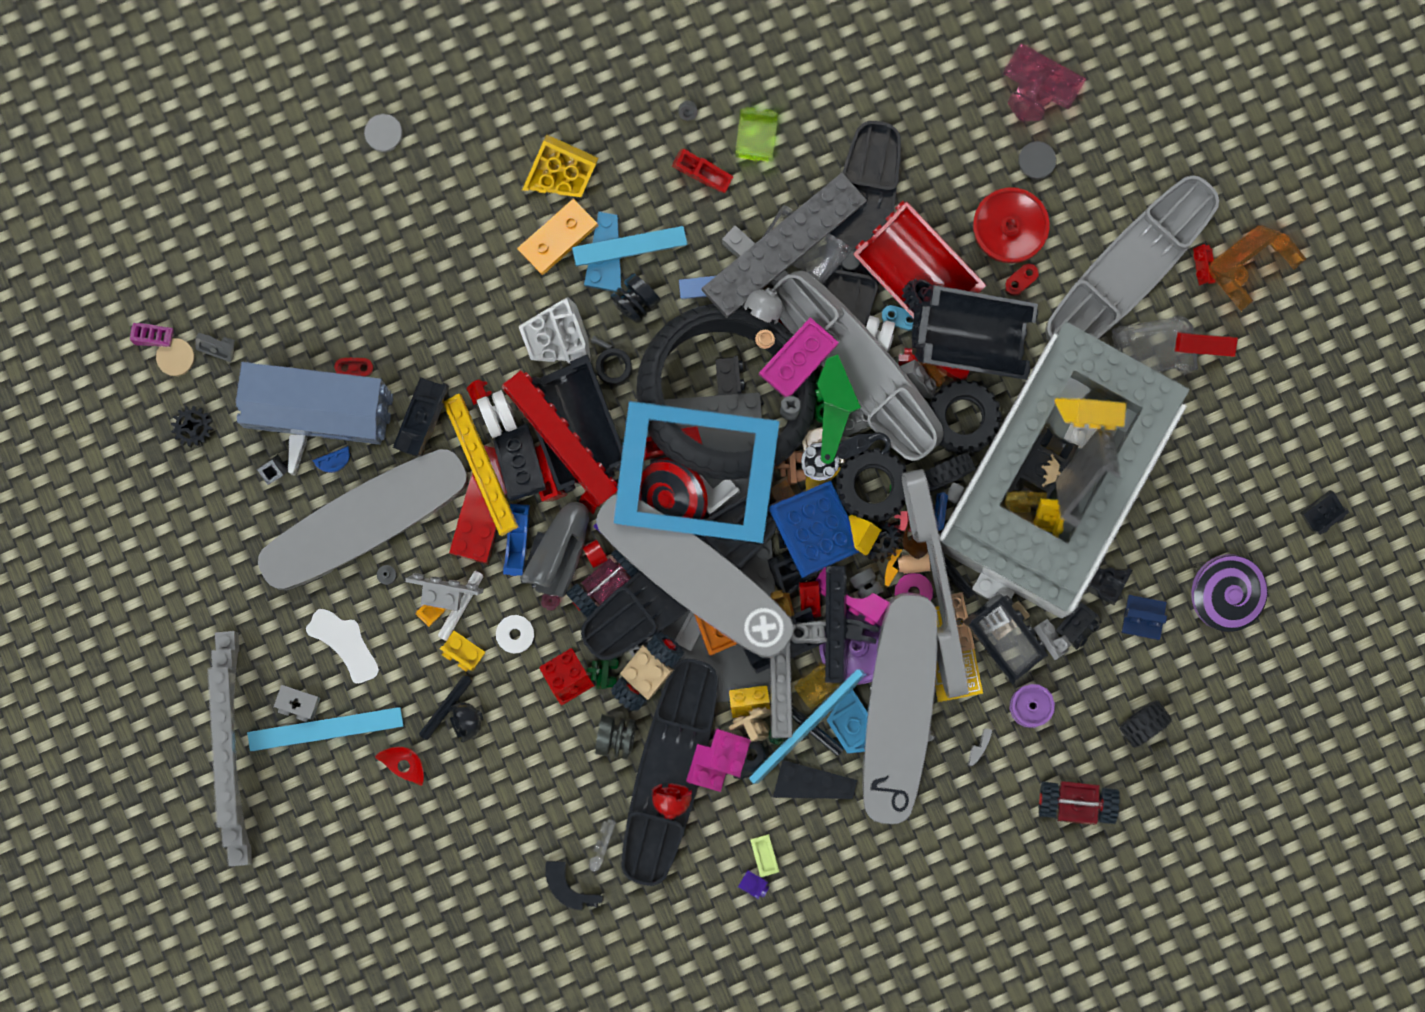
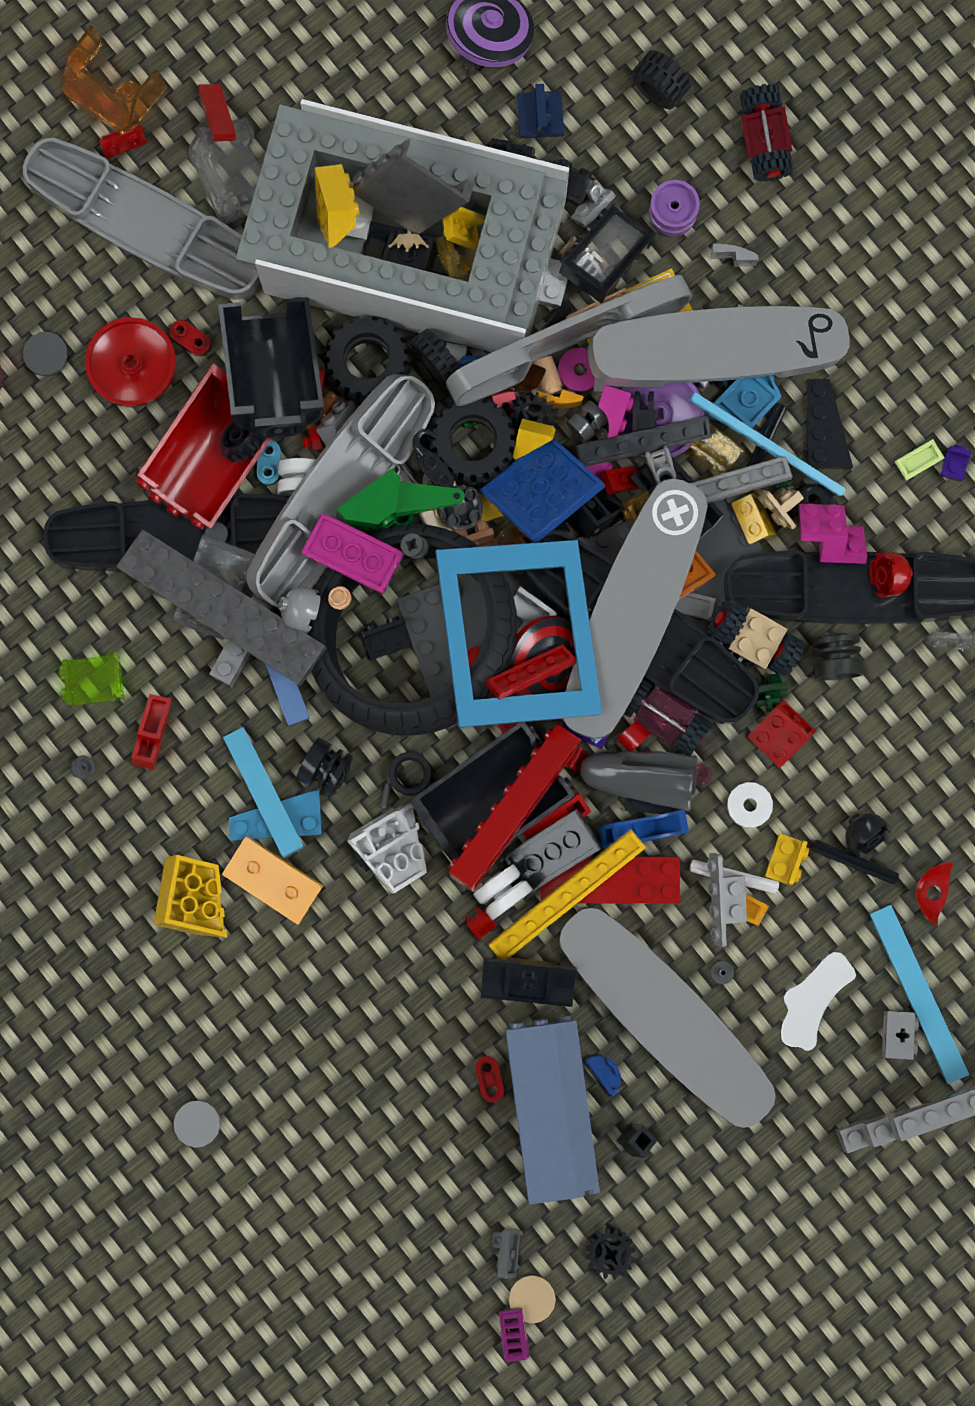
camera: 110 degrees left, 0 degrees up
white slope [288,435,307,475] -> none
none -> red tile [486,644,576,700]

